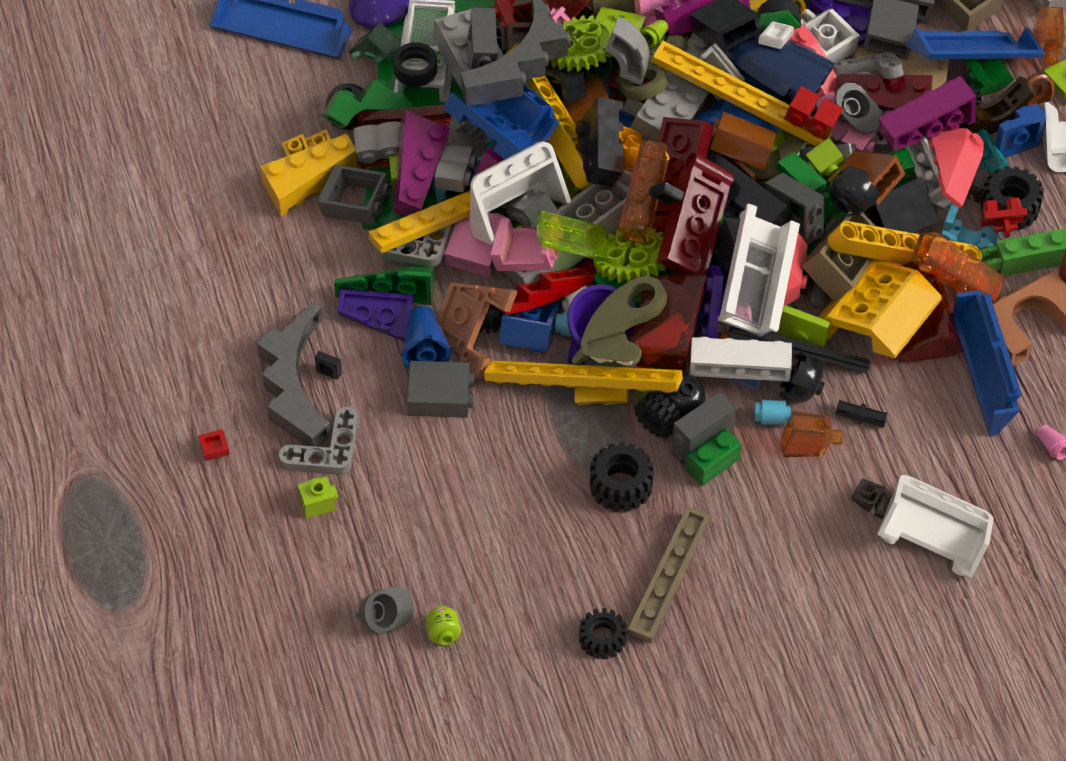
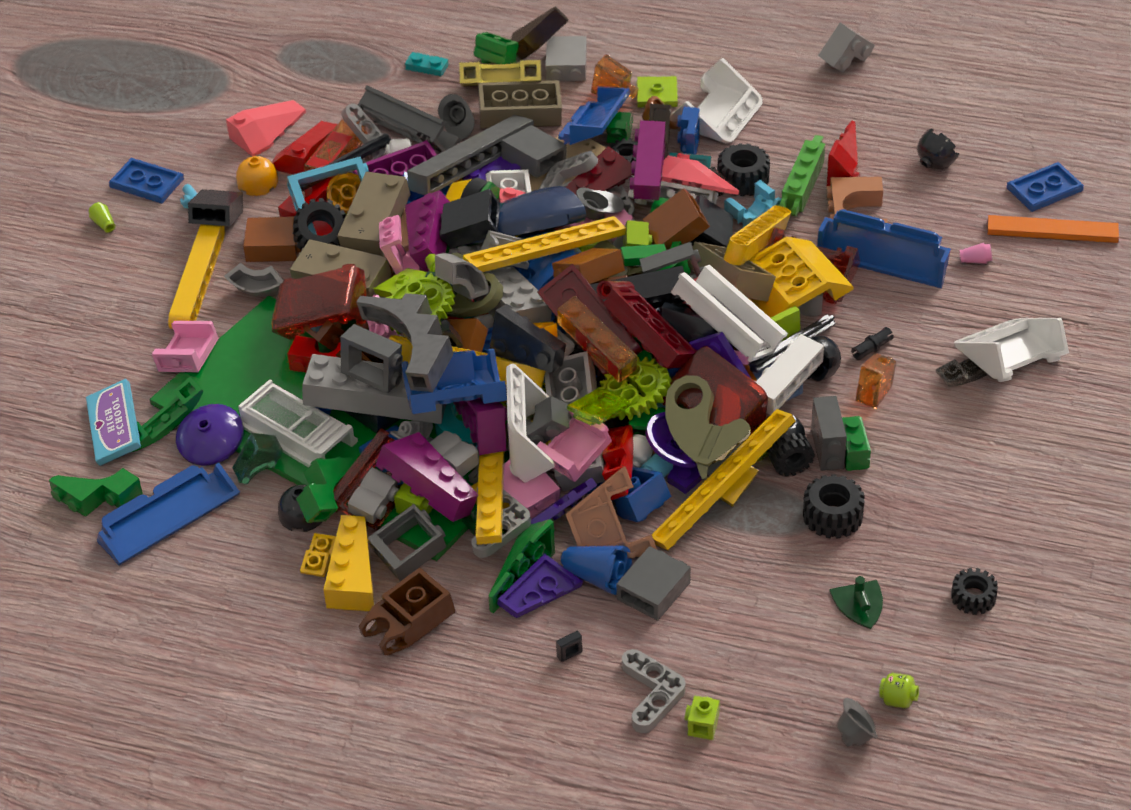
camera: 55 degrees left, 10 degrees down
red plate [198,429,230,461] -> none
flat silver arch [257,302,331,447] -> none
black tyre [393,42,437,87] -> none
dark tan plate [627,506,711,643] -> none
black tile [649,182,684,205] -> none
medium azure brick [754,400,791,426] -> none
white tile [758,21,794,49] -> none
red piece [784,86,843,140] -> none
black cylinder [829,166,879,215] -> none
clear orange brick [911,232,1005,303] -> none
red hips [980,198,1028,238] -> none
none -> reddish brown brick [358,568,456,656]
none -> dark purple wing [530,478,597,525]
none -> dark green shield [829,576,883,629]

